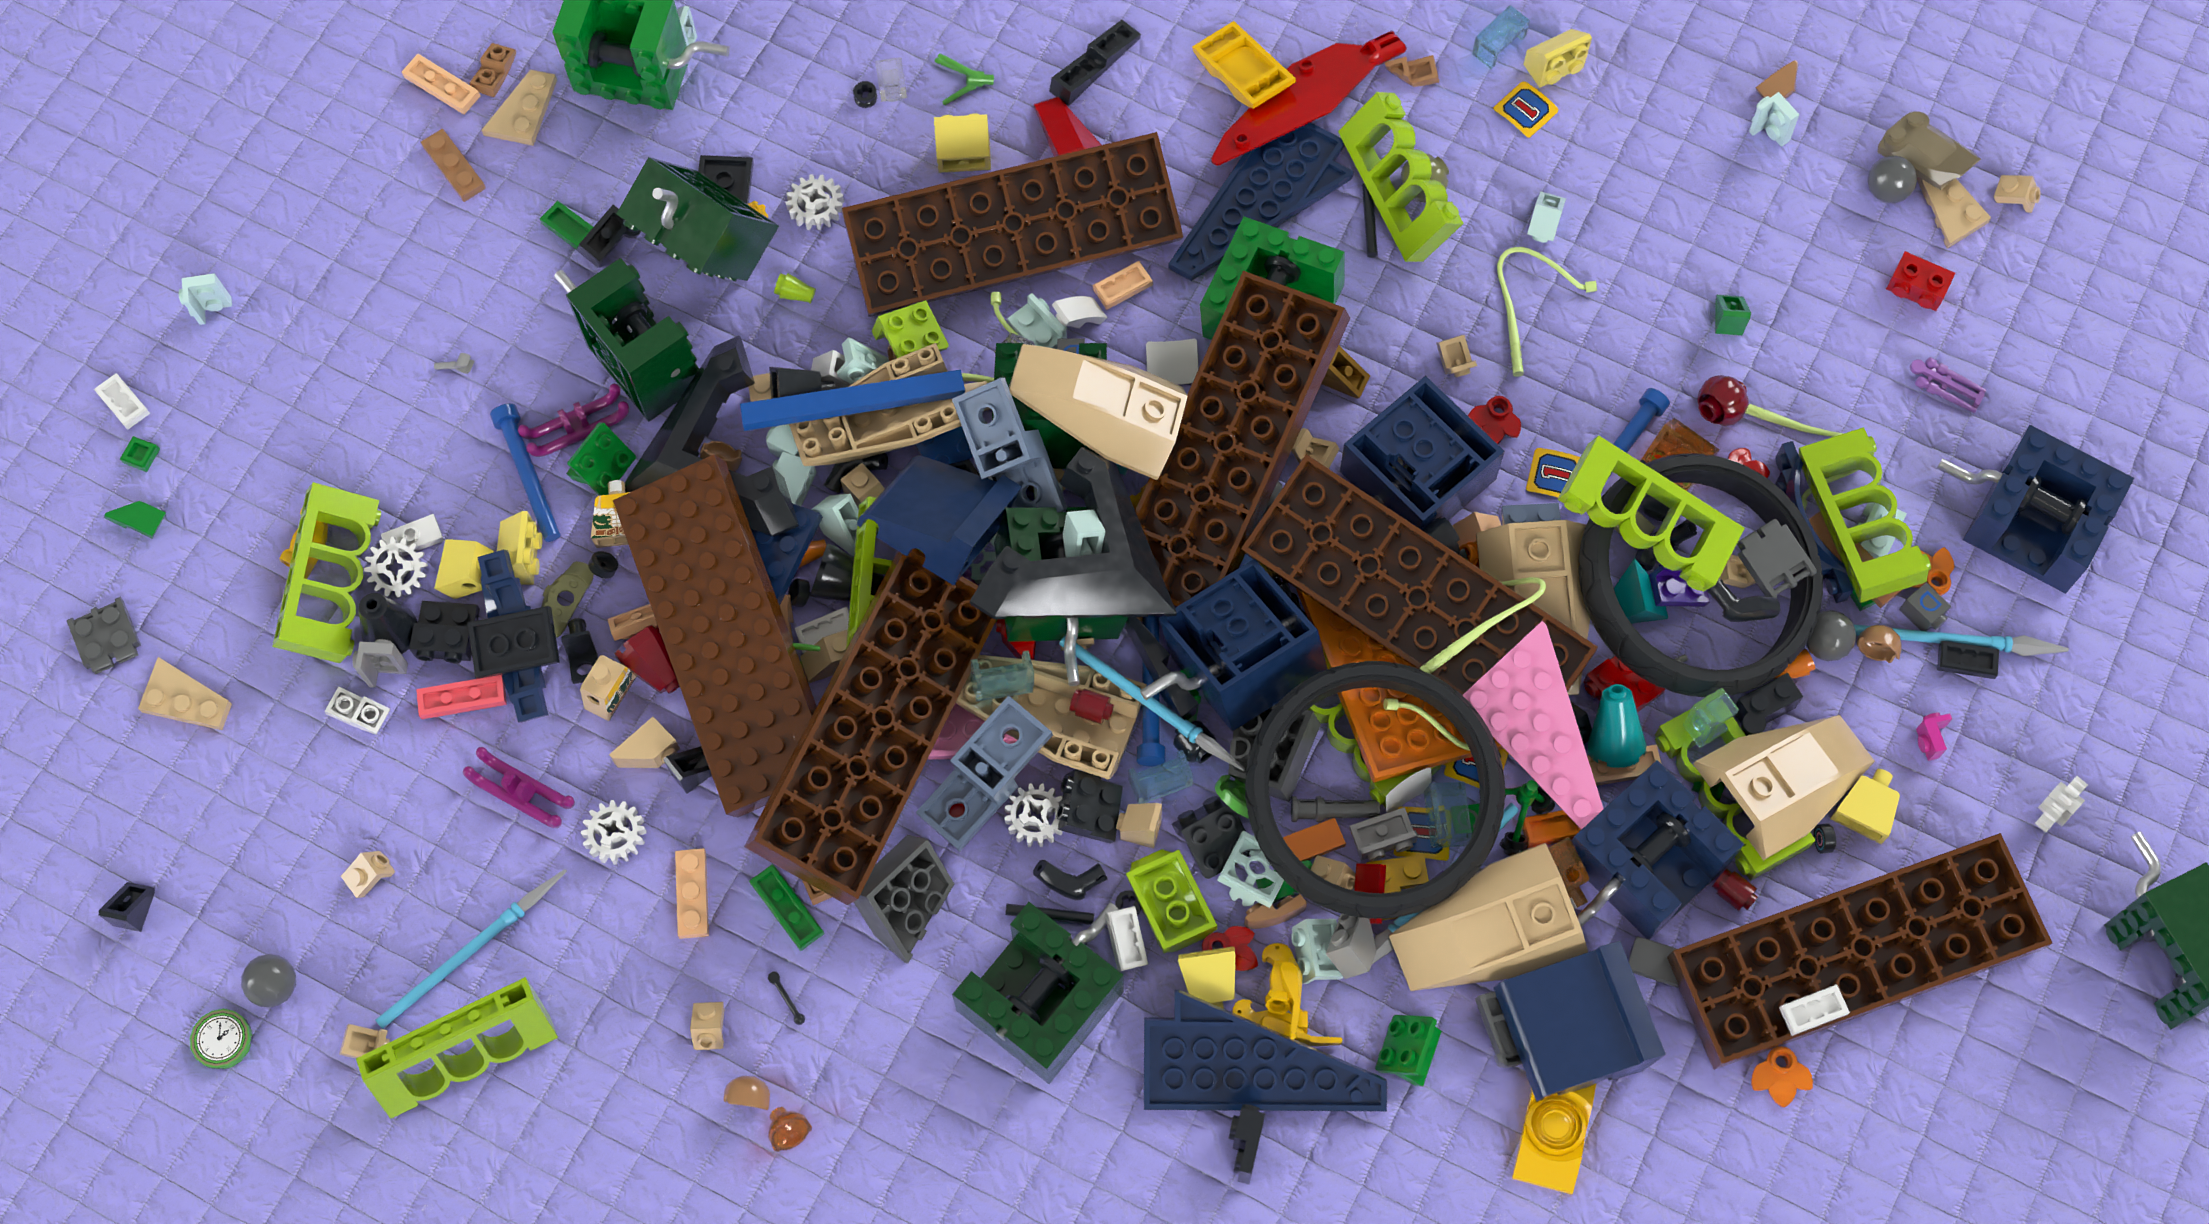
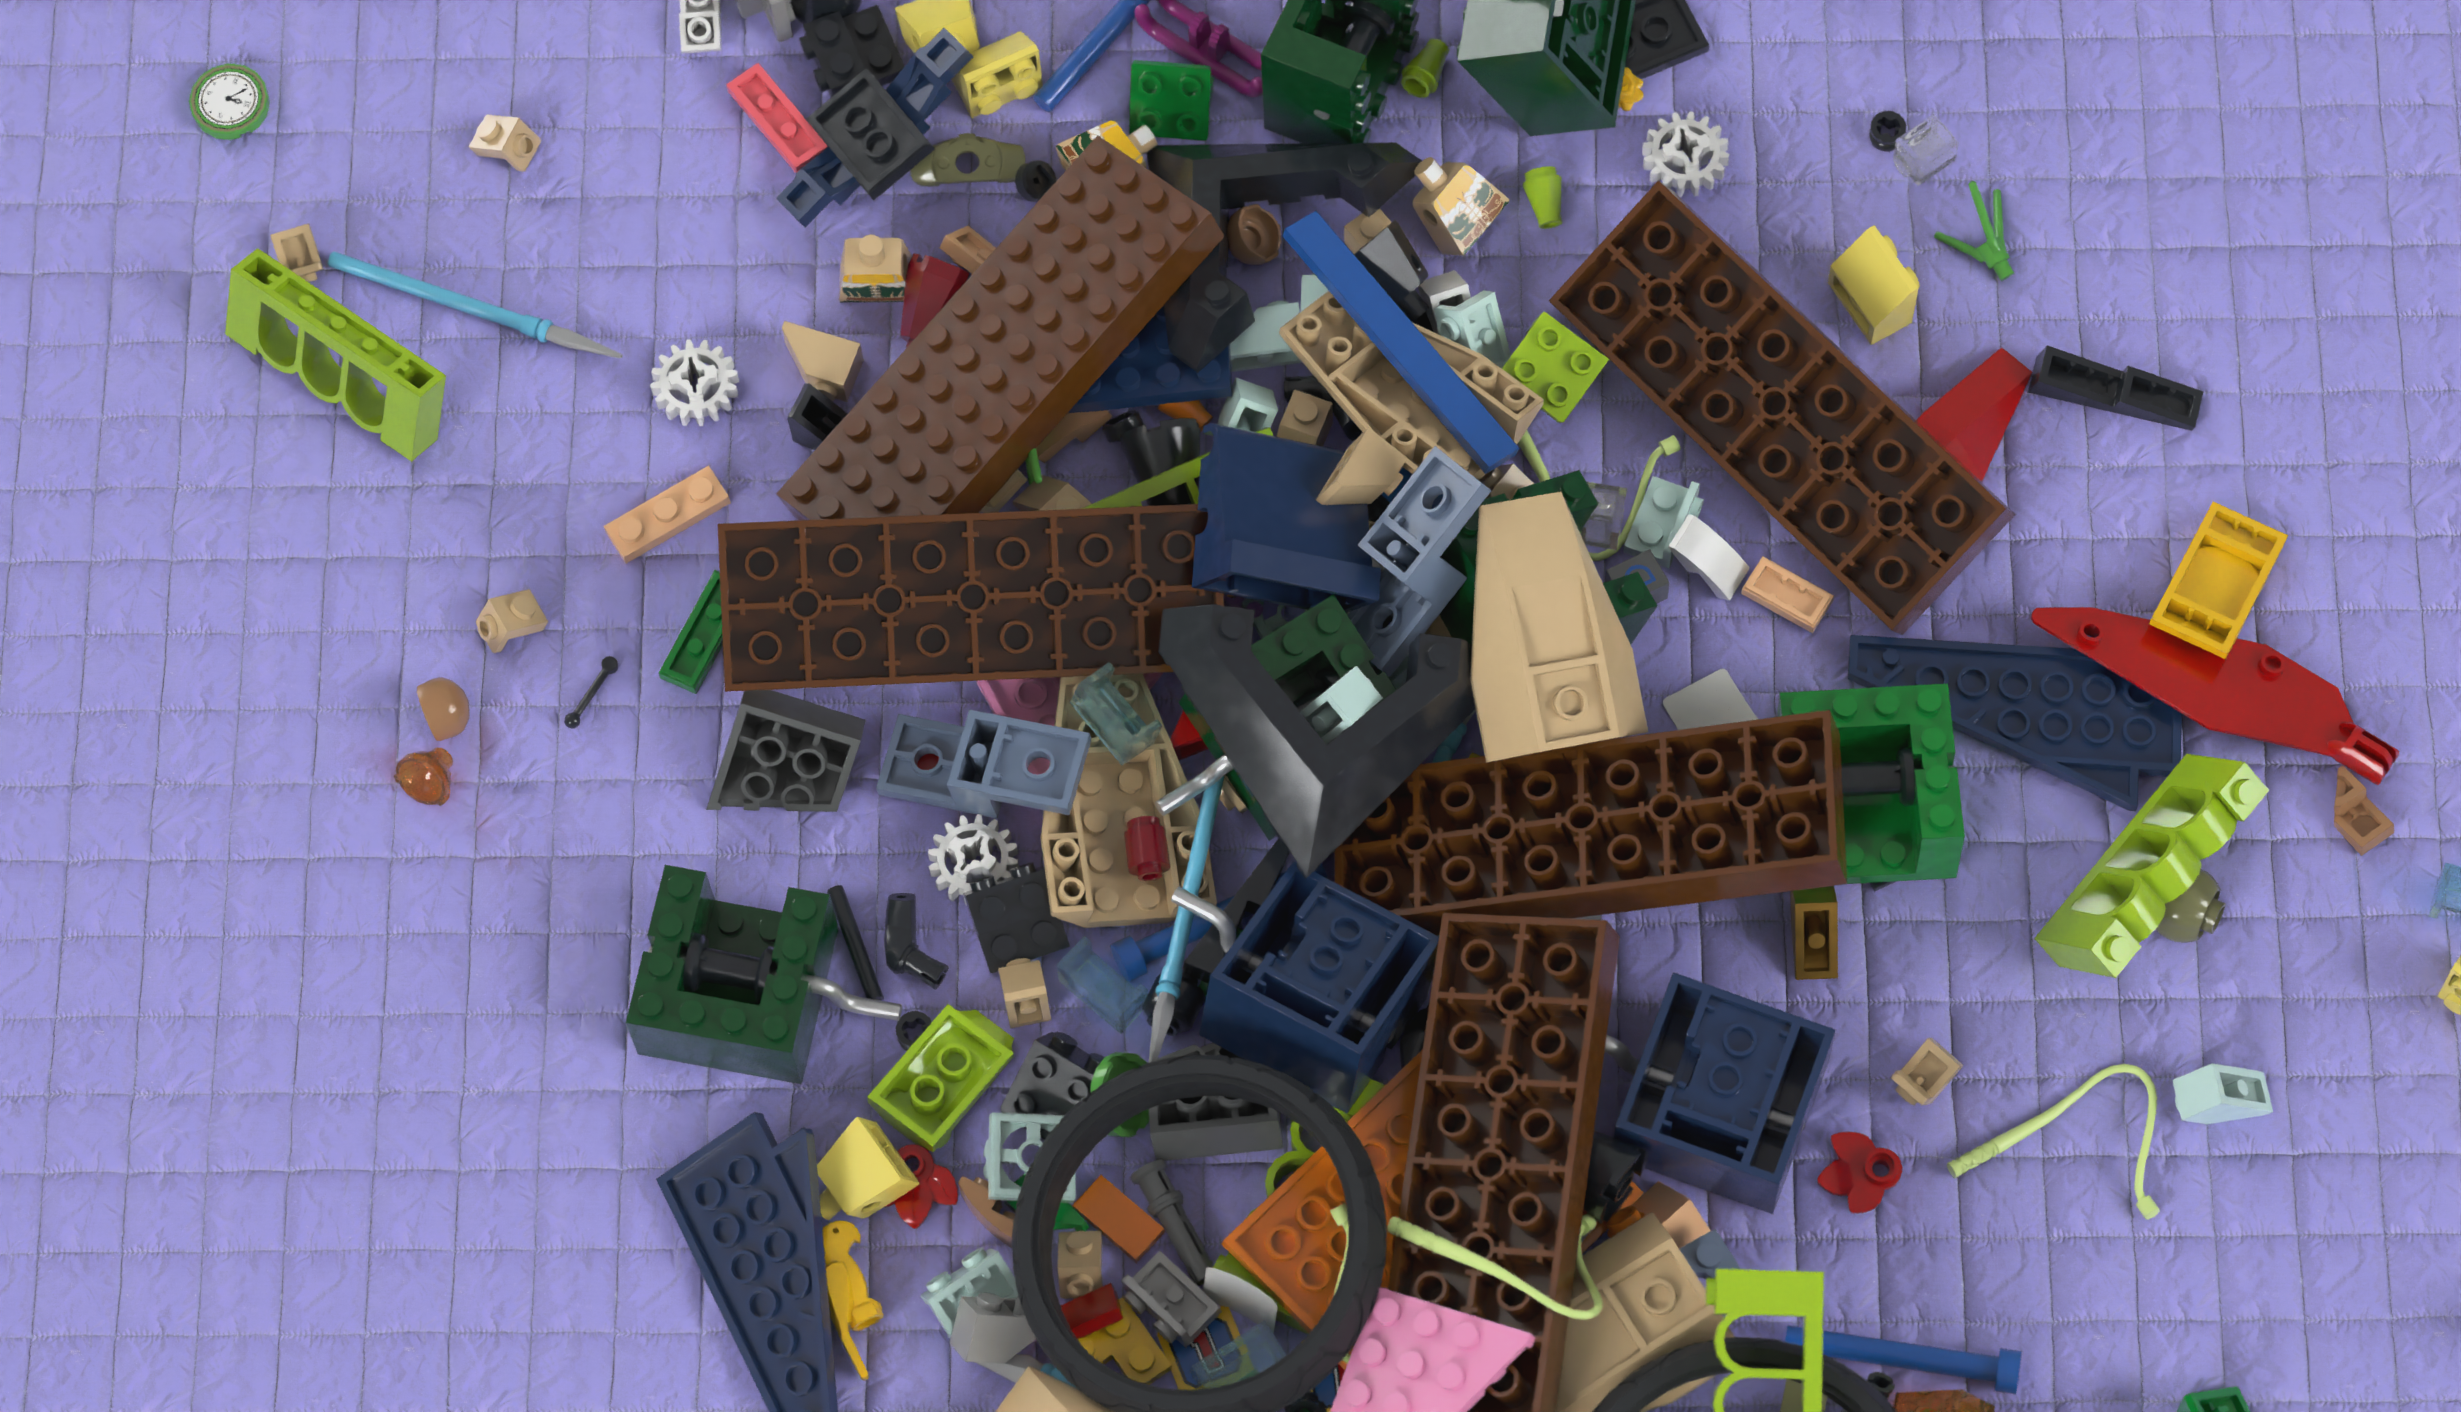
camera: 65 degrees right, 0 degrees up
dark grey piece [241,954,296,1008] -> none
magenta piece [463,747,575,828] -> none
black bracket [561,618,598,684] -> none
white plate [795,607,849,653] -> none
white plate [1104,906,1148,971] -> none
black plate [1228,1104,1265,1184] -> none
yellow animal [1262,943,1302,1040] -> none
tan bracket [1291,428,1339,469] -> none
black bar [1362,183,1378,258] -> none
sticker [1493,81,1559,138] -> none
sticker [1526,448,1580,497] -> none
none -> tan slope [1316,427,1407,505]
none -> lime cone [1401,39,1449,98]
none -> torso [1412,157,1510,256]

